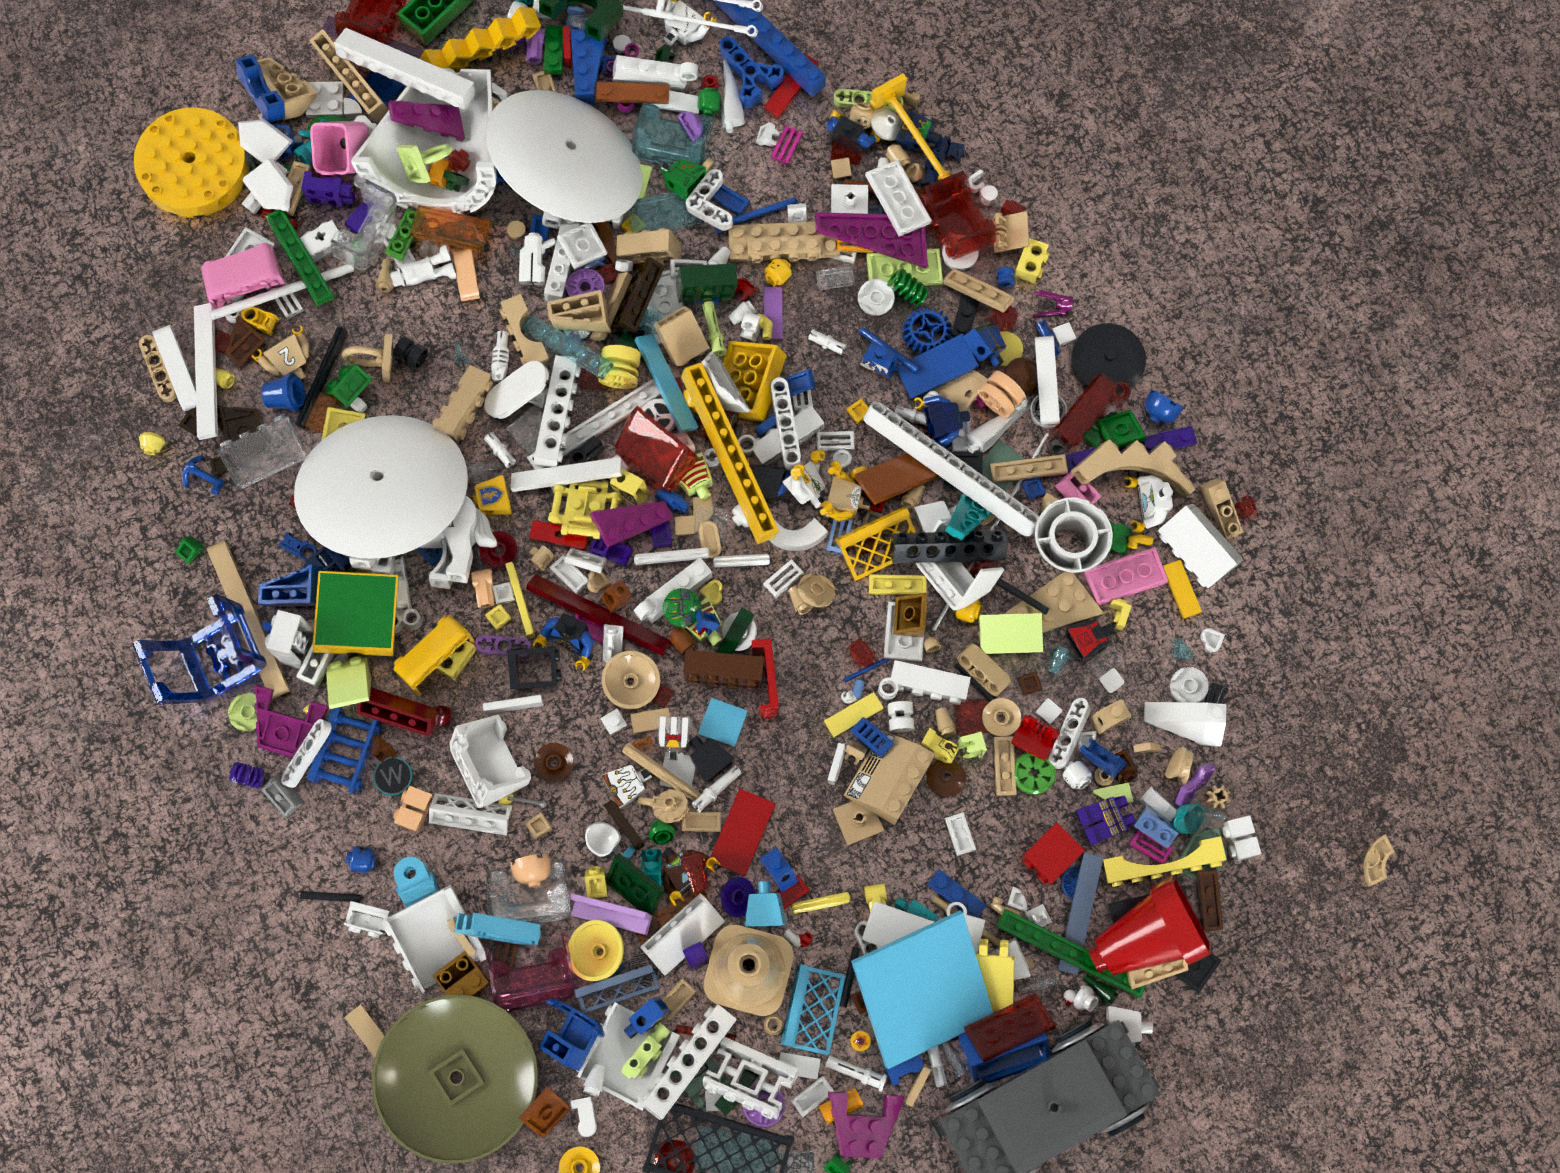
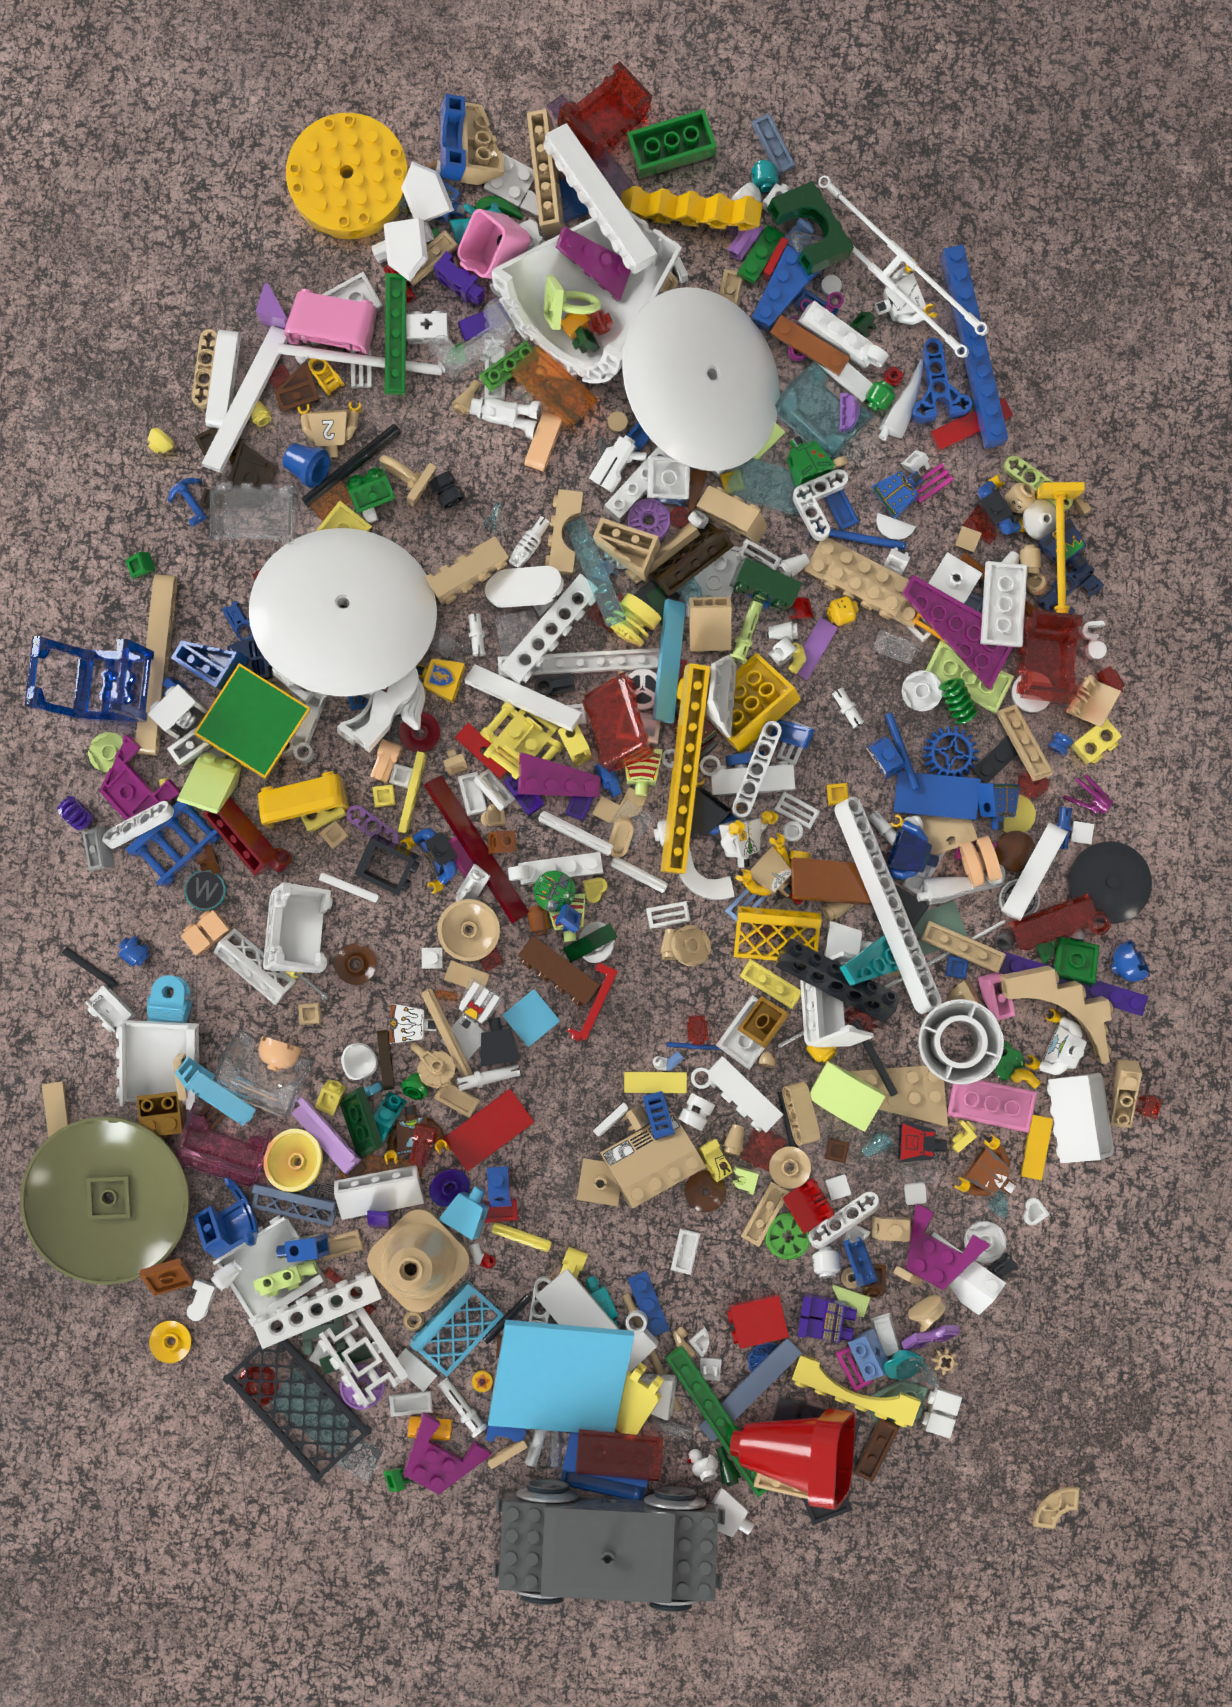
camera: 40 degrees right, 10 degrees up
none -> medium lavender slope [256,283,288,330]
none -> tan tile [320,820,349,849]
none -> blue torso [872,471,924,519]
none -> white tile [876,513,916,541]
none -> magenta wing [906,1204,991,1290]
none -> dark orange torso [955,1134,1016,1196]

